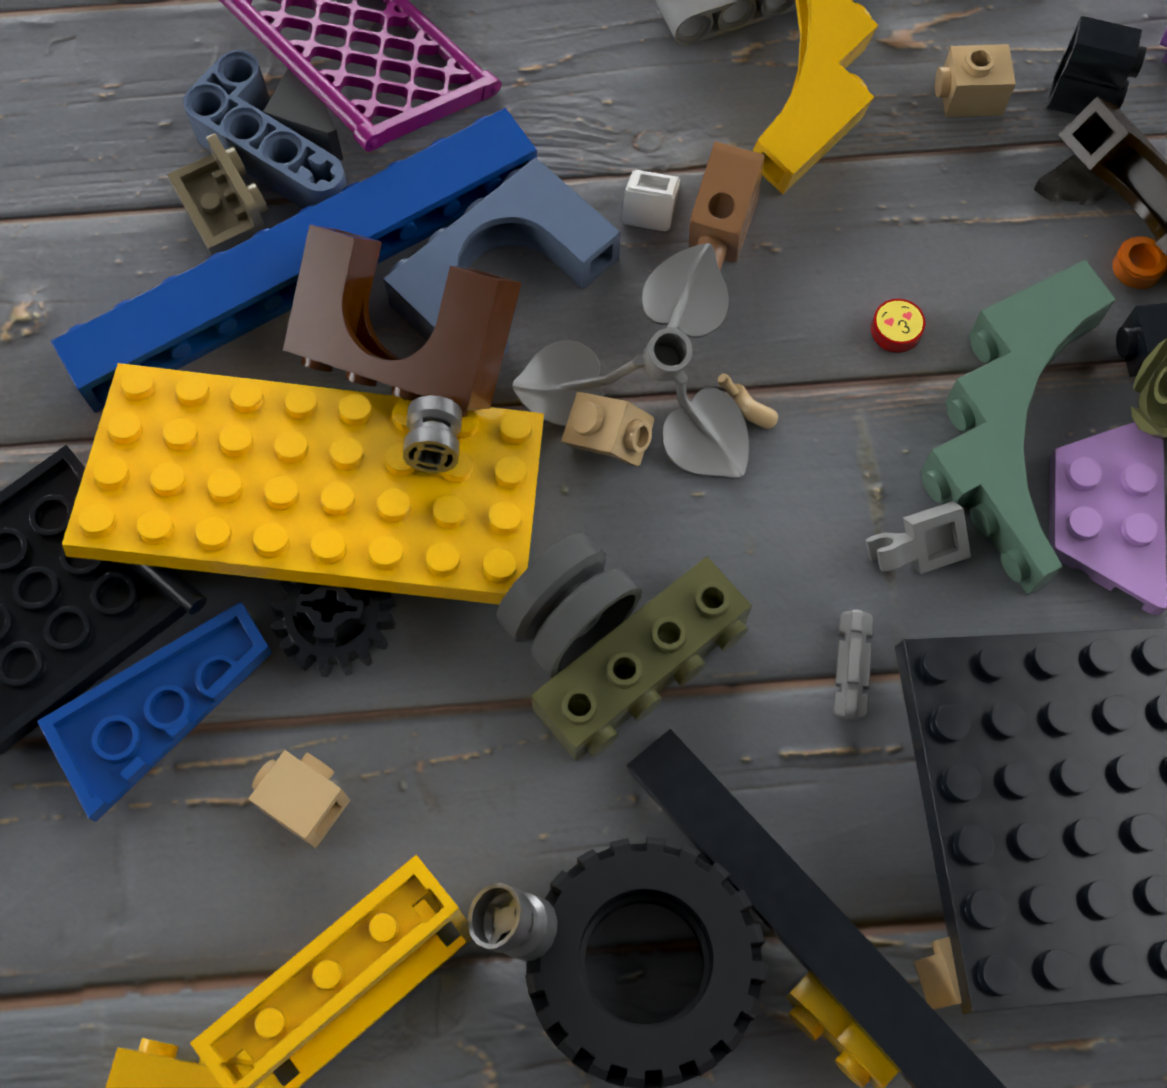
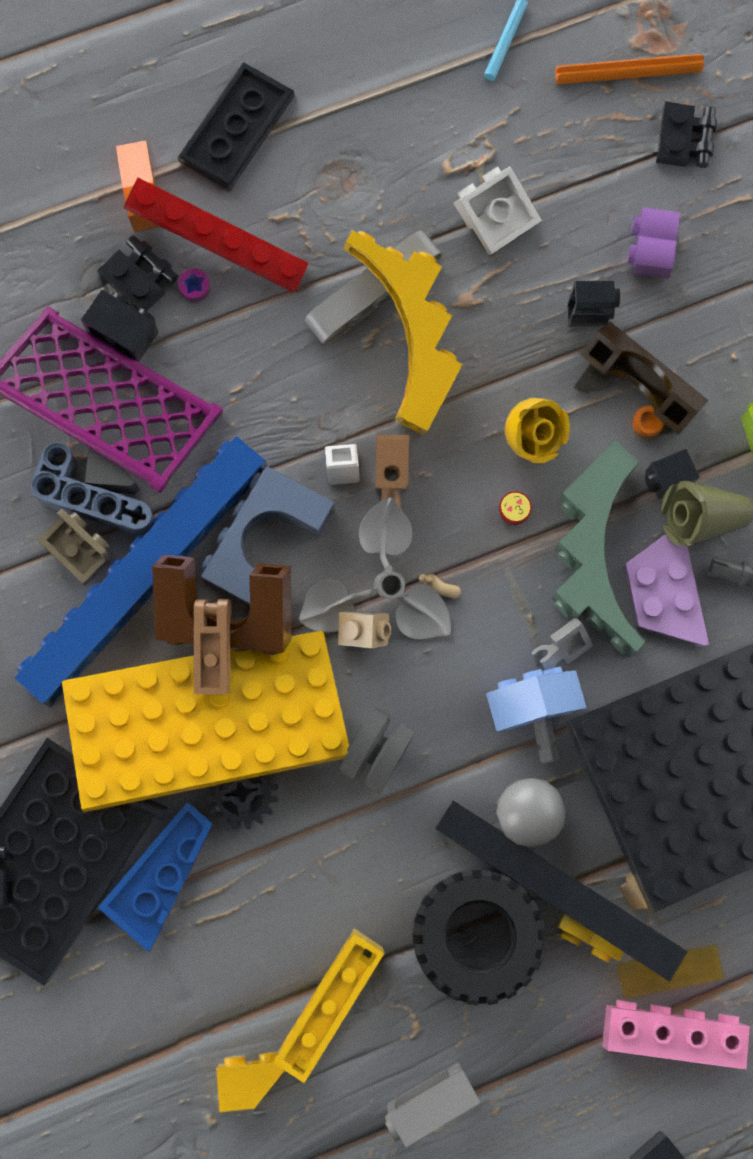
camera: 20 degrees left, 10 degrees up
tan brick [248,750,351,849] -> none
flat silver wheel [403,395,462,473] -> none
flat silver wheel [468,883,558,961] -> none
olive brick [531,556,752,761] -> none
tan brick [935,44,1016,117] -> none
none -> medium nougat plate [194,599,232,694]
none -> light blue brick [486,667,587,732]
none -> light grey piece [496,778,566,848]
none -> yellow cylinder [504,398,570,463]

